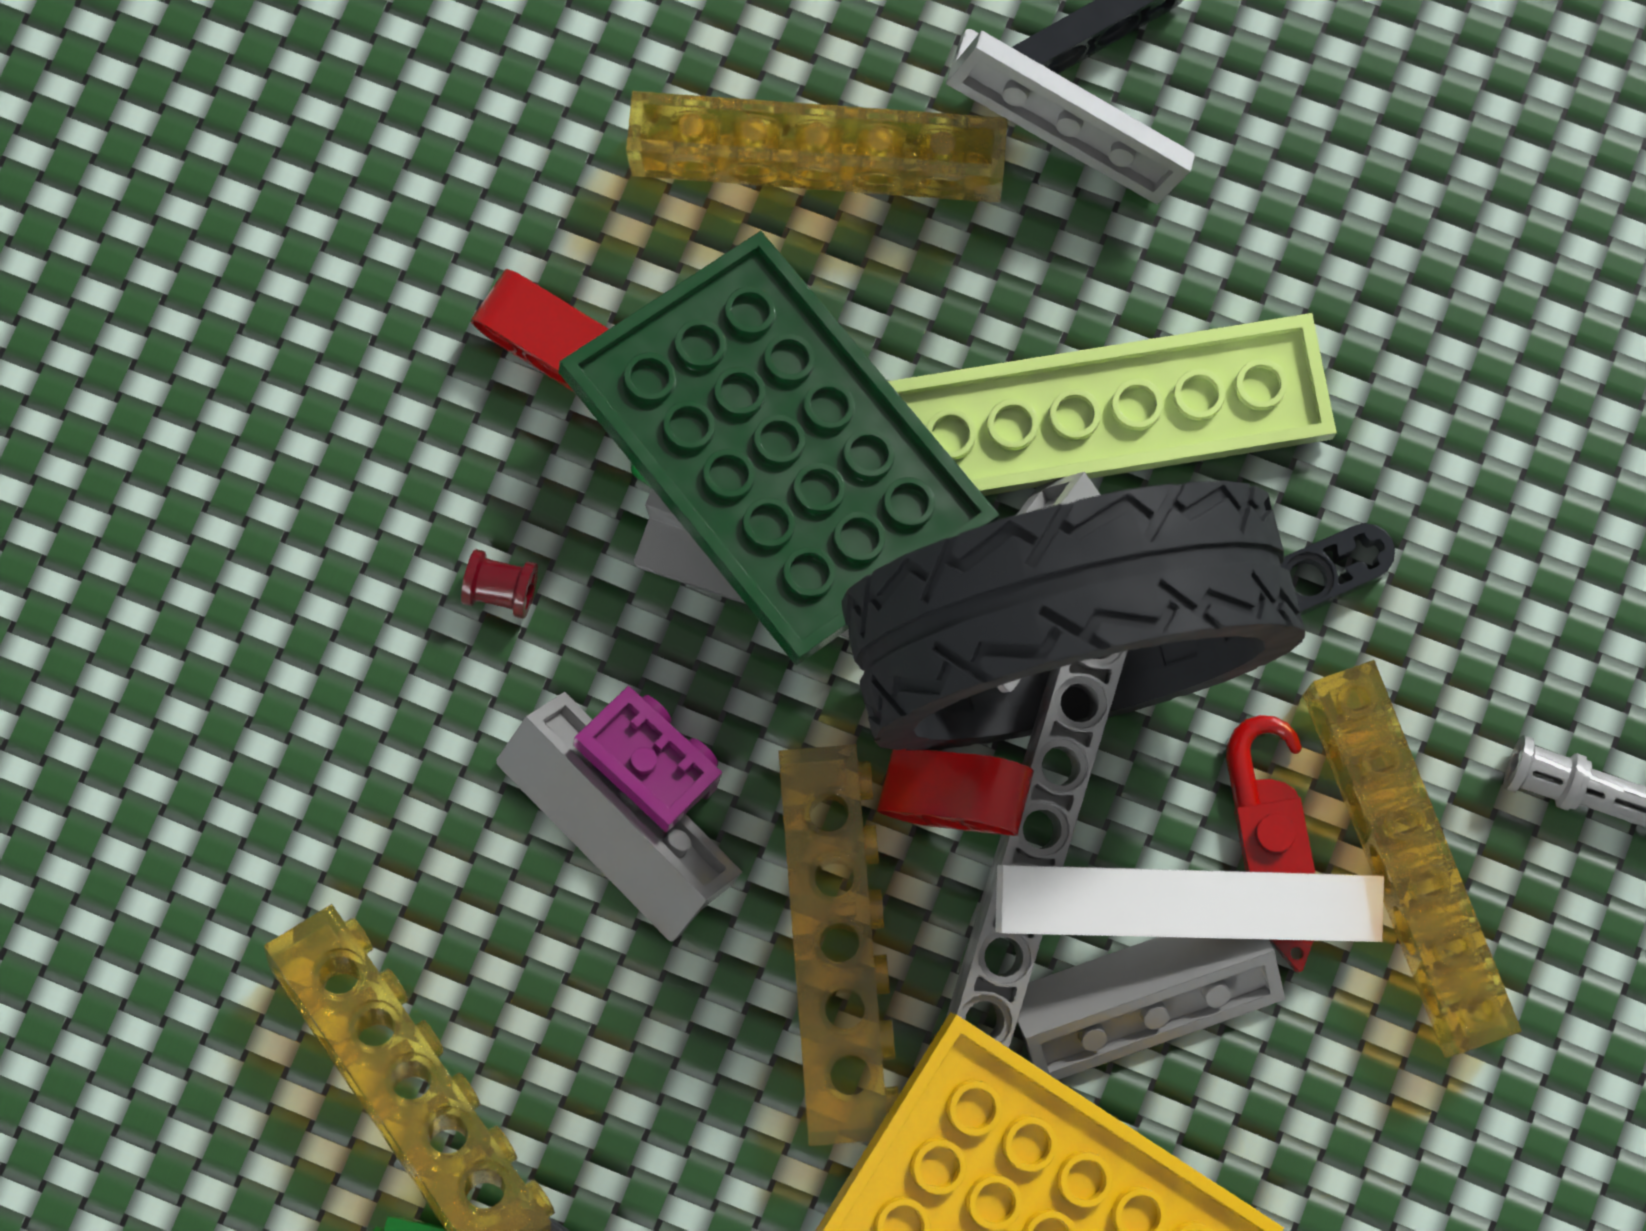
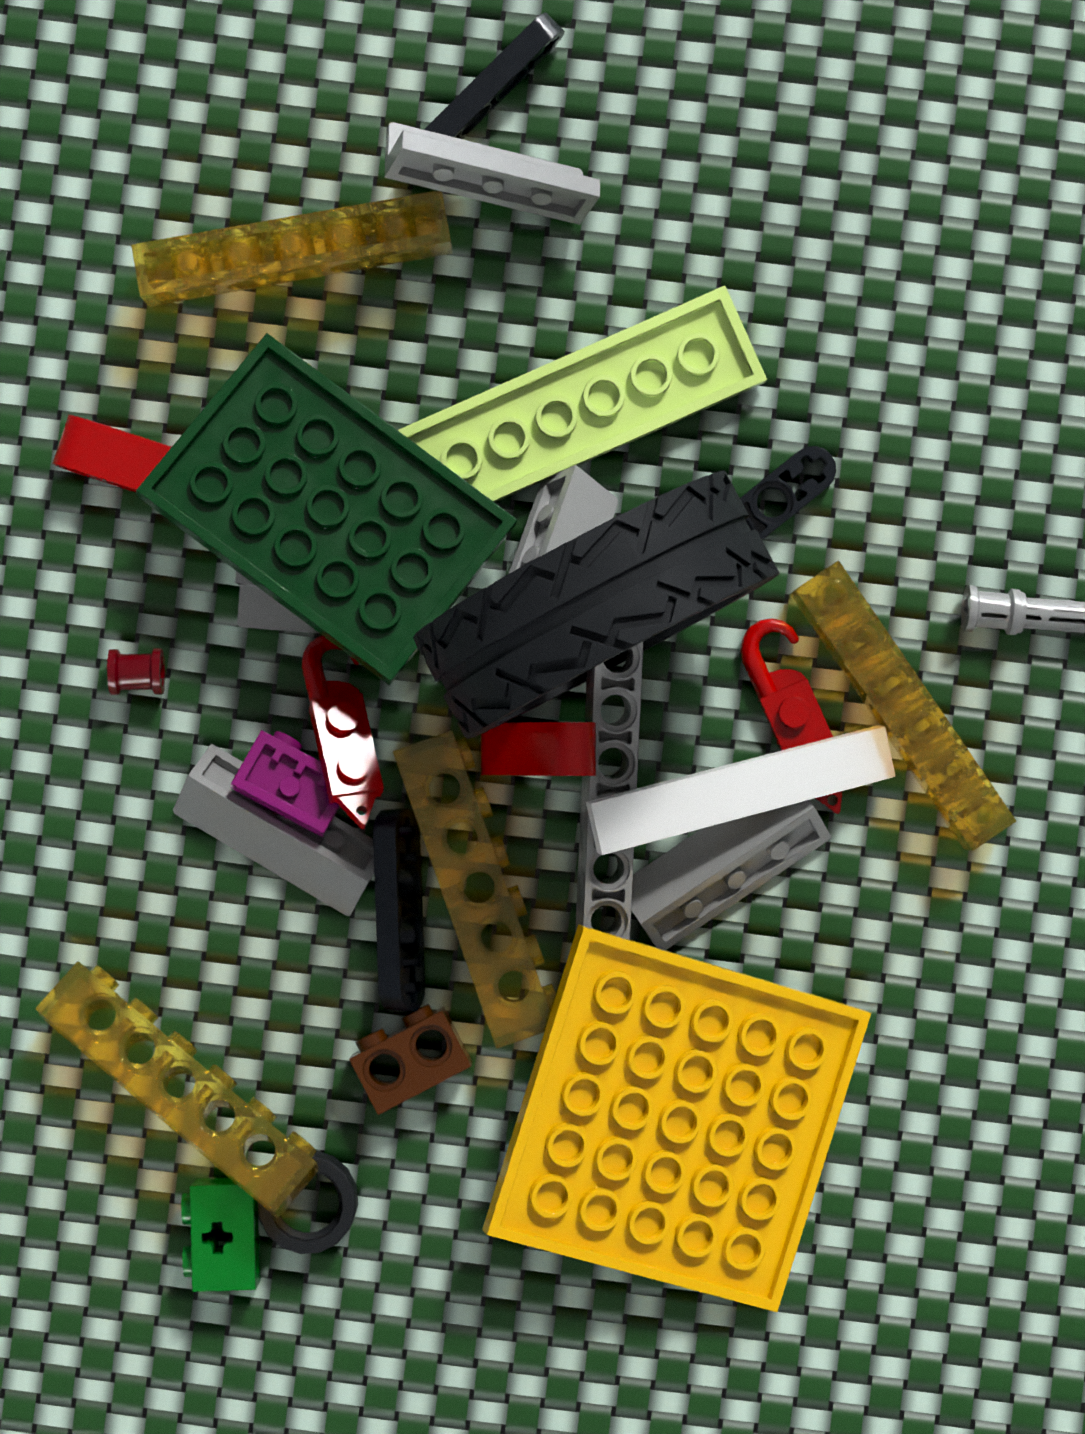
camera: 20 degrees left, 10 degrees up
none -> red plate [302,636,384,829]
none -> reddish brown brick [349,1004,473,1115]
none -> black beam [373,808,425,1012]

